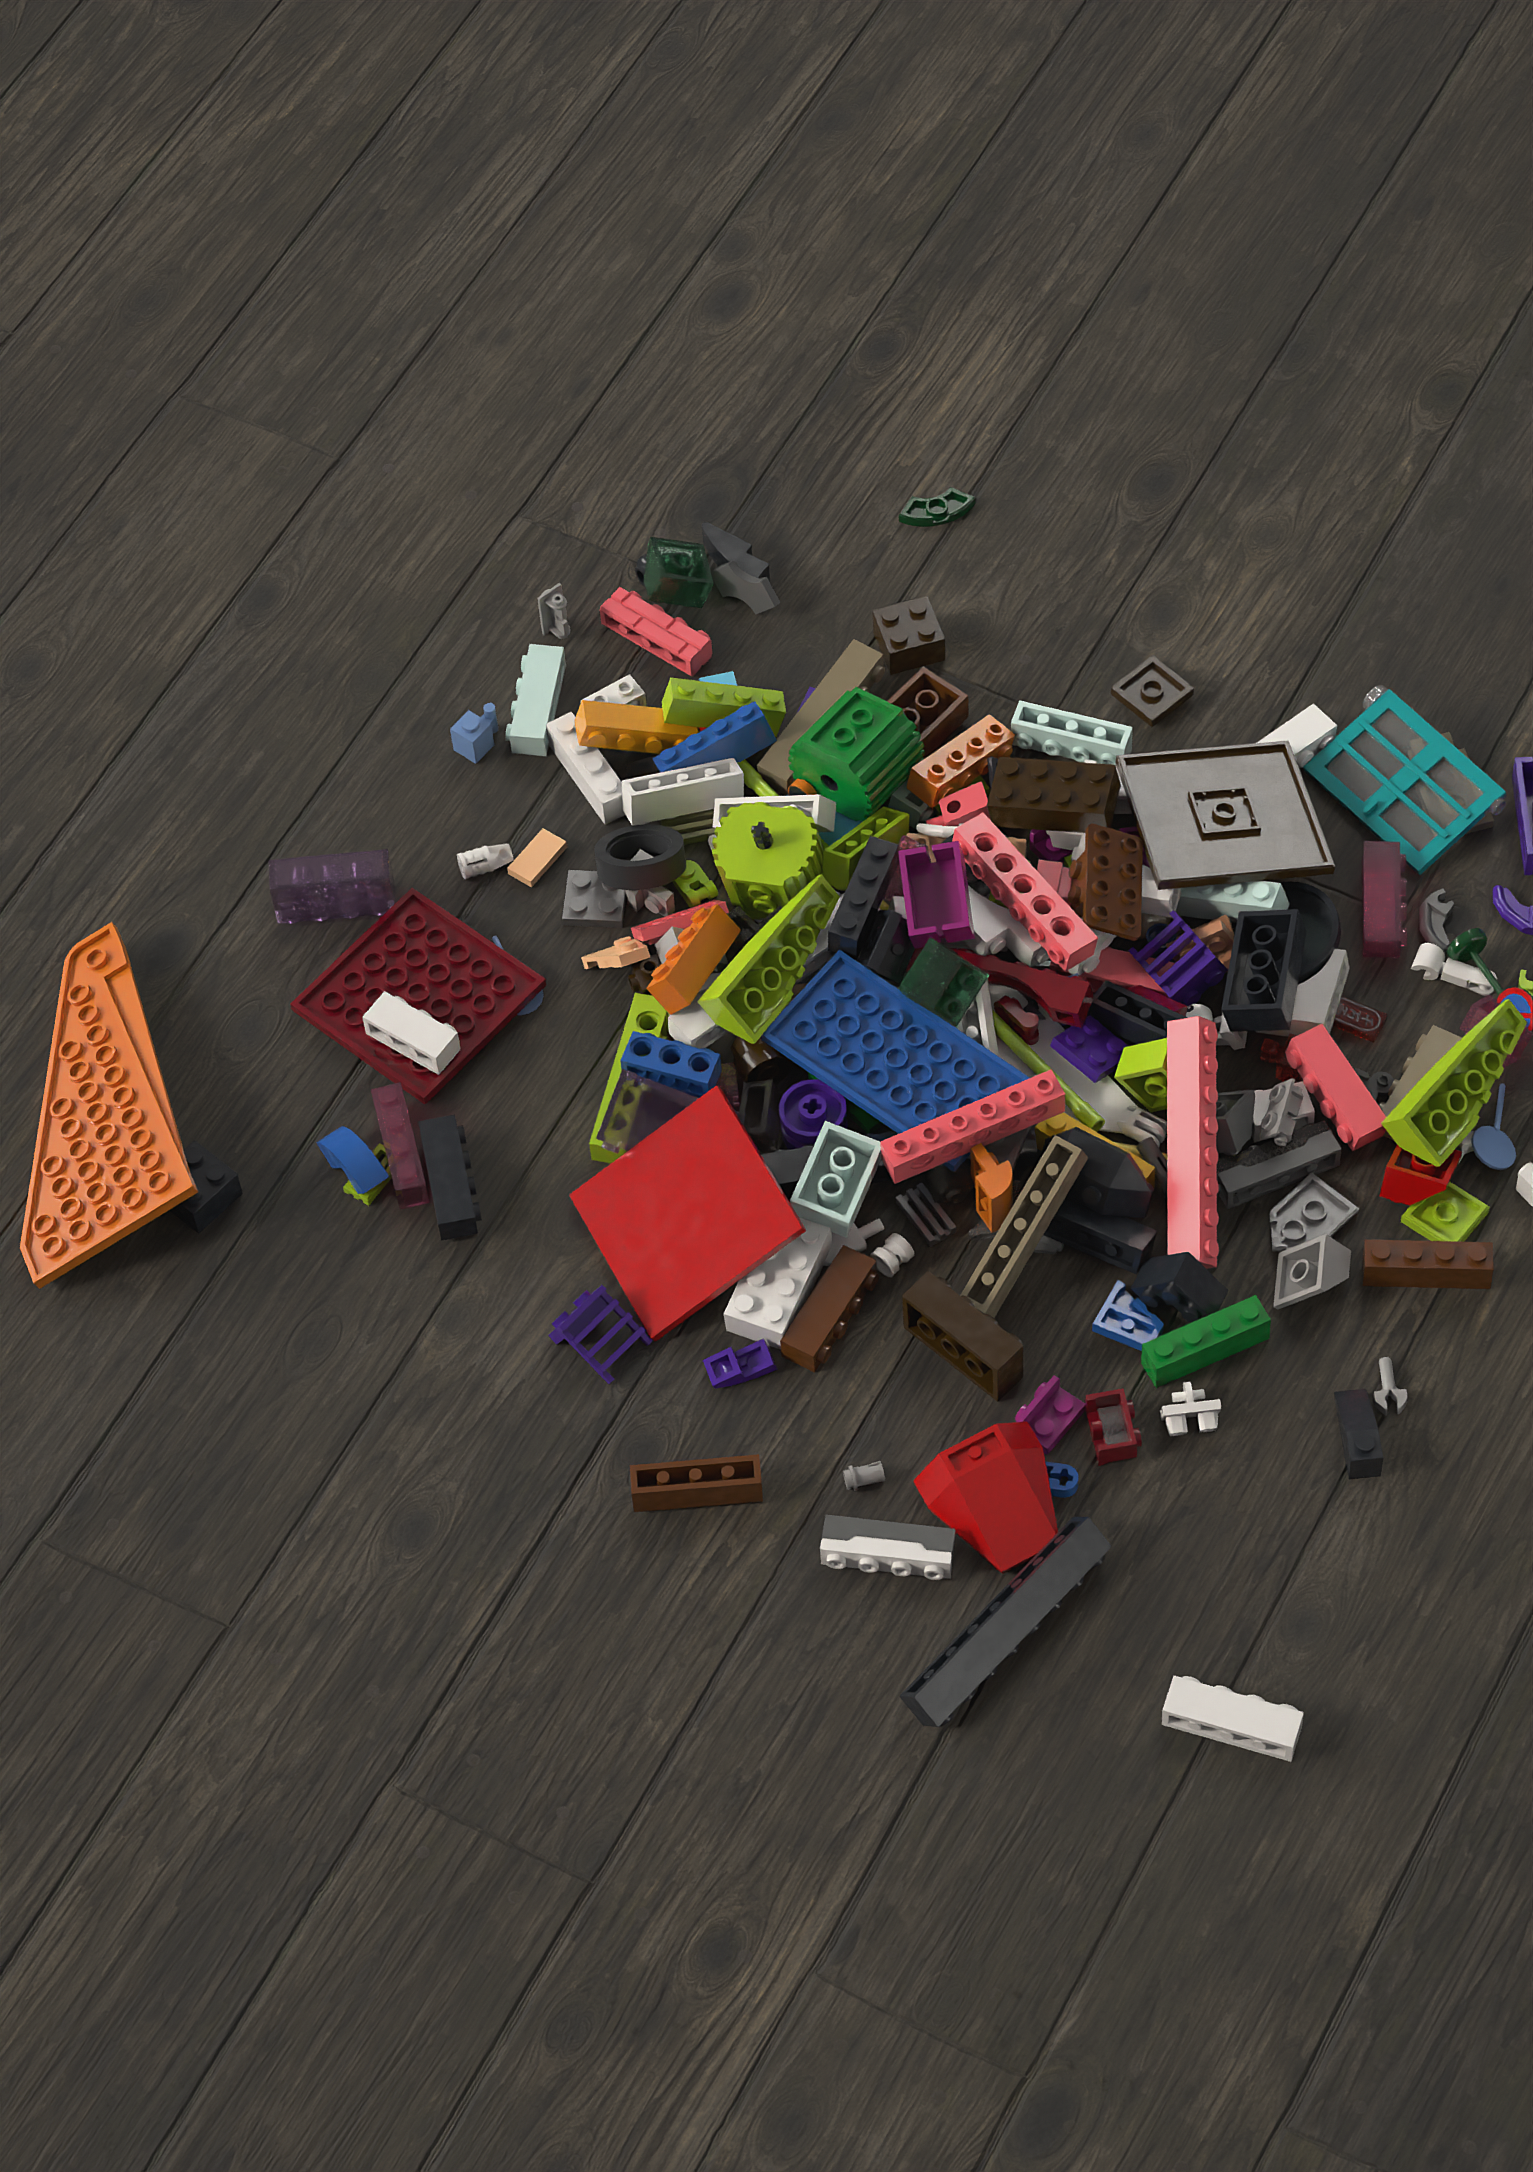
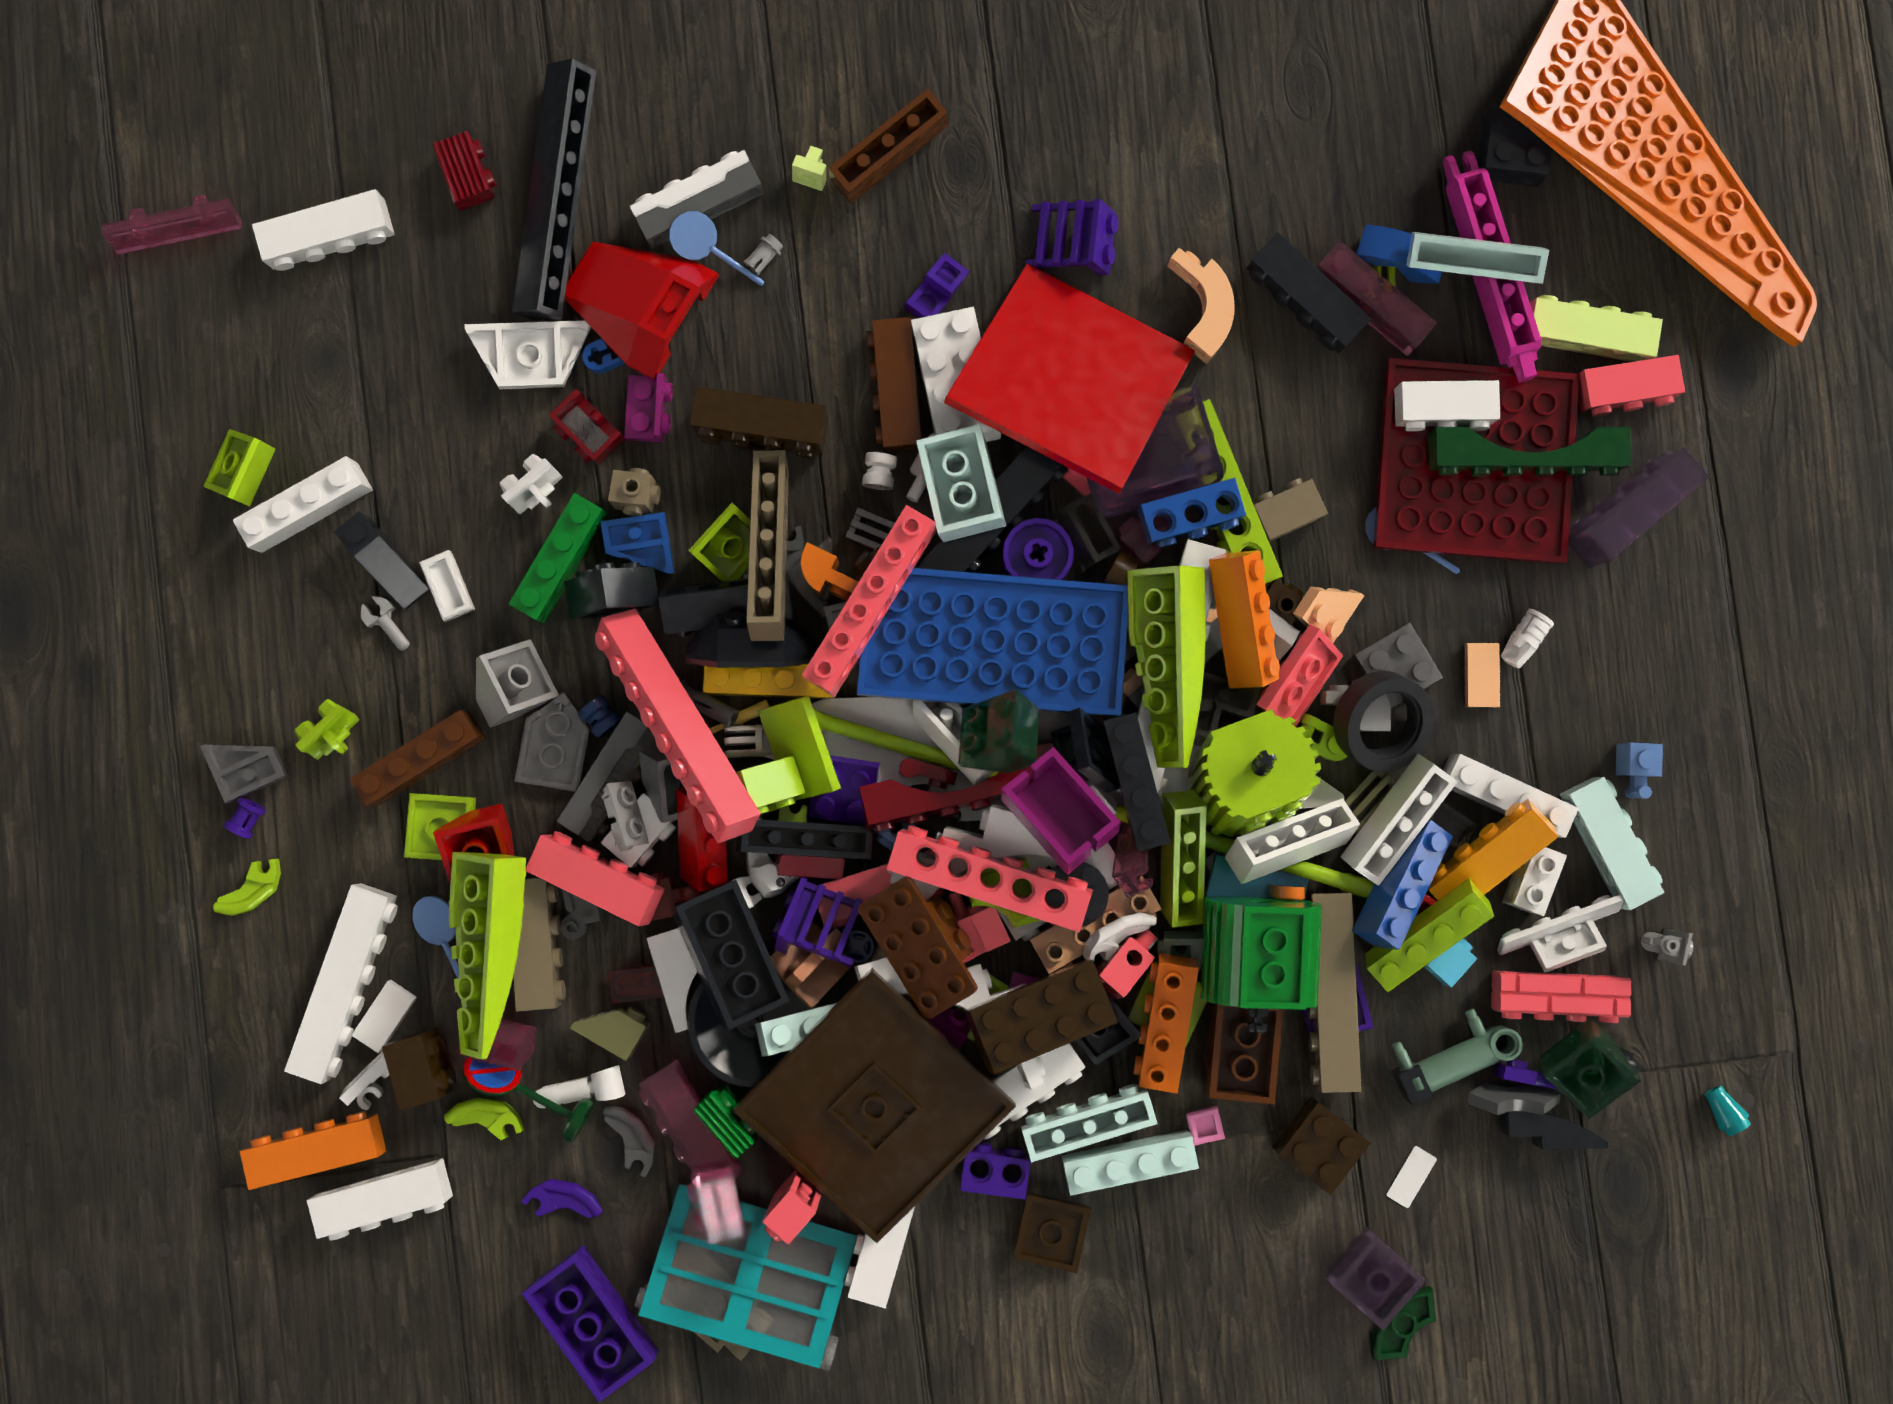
camera: 135 degrees right, 30 degrees up
none -> clear pink hinge [102,194,242,255]
none -> lime slope [203,429,276,506]
none -> white brick [233,456,373,553]
none -> lime hips [295,699,360,760]
none -> white tile [419,550,475,622]
none -> dark red brick [432,131,497,211]
none -> white wing [465,321,591,389]
none -> olive slope [570,1006,651,1061]
none -> dark blue wheel [577,695,622,740]
none -> dark tan brick [608,468,661,516]
none -> medium blue piece [669,211,764,286]
none -> red brick [676,787,728,892]
none -> clear pink brick [687,1162,746,1244]
none -> lime slope [688,503,751,581]
none -> green brick [694,1083,759,1158]
none -> lime tile [758,695,841,801]
none -> coral brick [763,1169,822,1245]
none -> yellowish green tile [792,146,826,191]
none -> dark purple brick [960,1142,1031,1200]
none -> light aqua brick [1061,1129,1199,1196]
none -> light nougat arch [1167,248,1235,364]
none -> bright pink tile [1185,1105,1225,1146]
none -> dark tan brick [1254,478,1328,542]
none -> clear purple brick [1325,1227,1426,1330]
none -> white sticker [1387,1146,1437,1208]
none -> sand green piece [1391,1009,1523,1105]
none -> light aqua brick [1406,232,1549,284]
none -> dark green arch [1428,427,1631,476]
none -> dark pink hinge [1443,150,1541,383]
none -> dark purple plate [1494,1059,1563,1089]
none -> white bracket [1497,895,1624,973]
none -> yellowish green brick [1530,295,1663,362]
none -> coral brick [1578,355,1685,417]
none -> teal cone [1704,1085,1751,1137]

